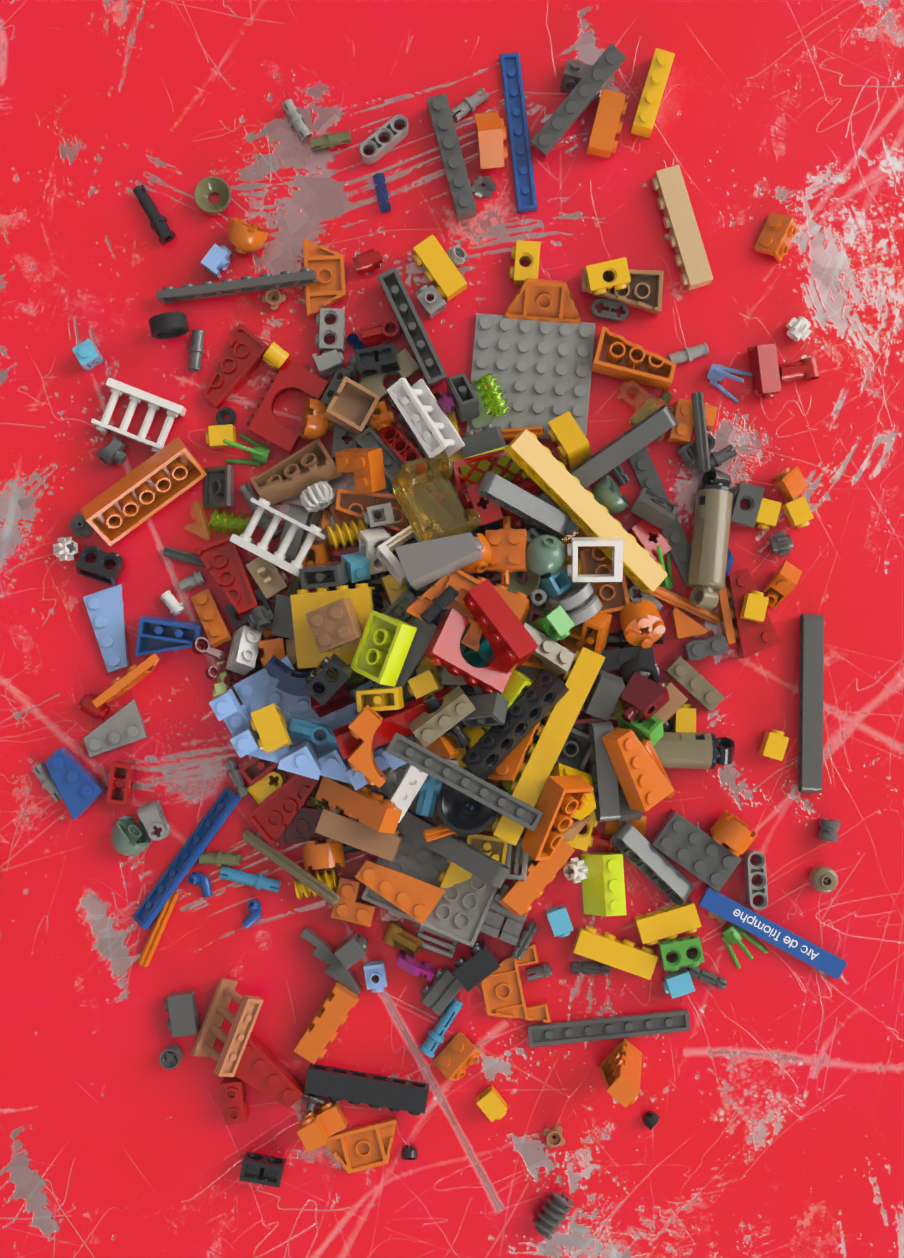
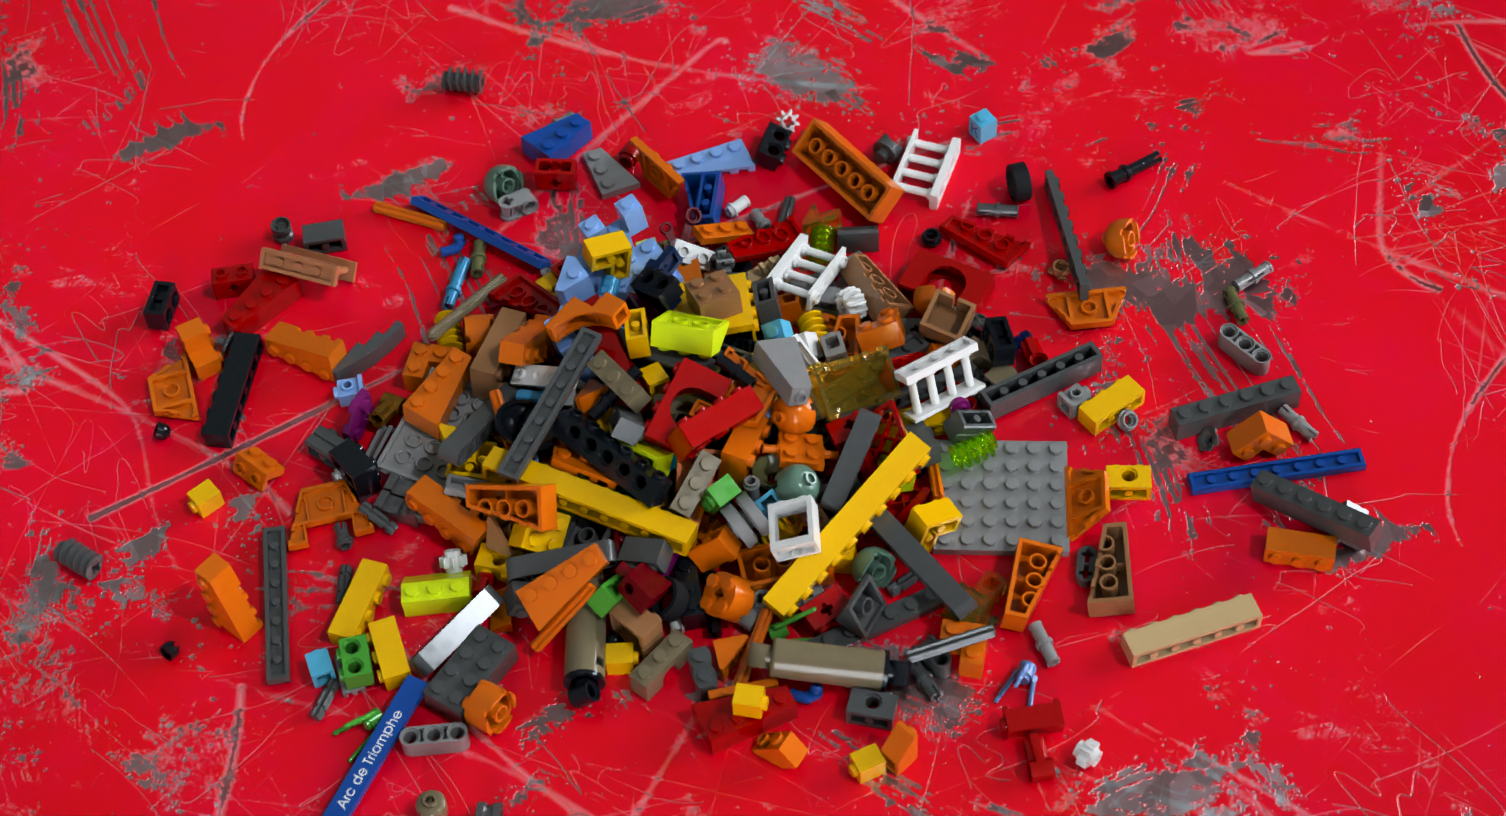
camera: 90 degrees right, 35 degrees down
olive piece [194,176,231,214] -> none
light blue brick [201,243,232,280] -> none
yellow brick [206,424,237,449] -> none
bright green plant [223,433,270,467] -> none
blue arm [241,899,262,929] -> none
yellow piece [262,342,290,370] -> none
light grey brick [312,349,345,379] -> none
light grey brick [315,308,346,353] -> none
dark grey brick [334,931,369,970] -> none
red brick [352,248,383,274] -> none
clear blue axle [373,173,391,213] -> none
dark azure pin [418,997,464,1058] -> none
nougat plate [543,1125,565,1148] -> none
medium azure brick [545,904,574,938] -> none
yellow brick [584,257,631,295] -> none
yellow brick [630,48,675,138] -> none
orange bracket [754,212,797,262] -> none
yellow brick [755,498,782,530] -> none
yellow brick [759,729,789,761] -> none
dark grey gear [769,531,793,557] -> none
dark grey beam [798,614,824,793] -> none

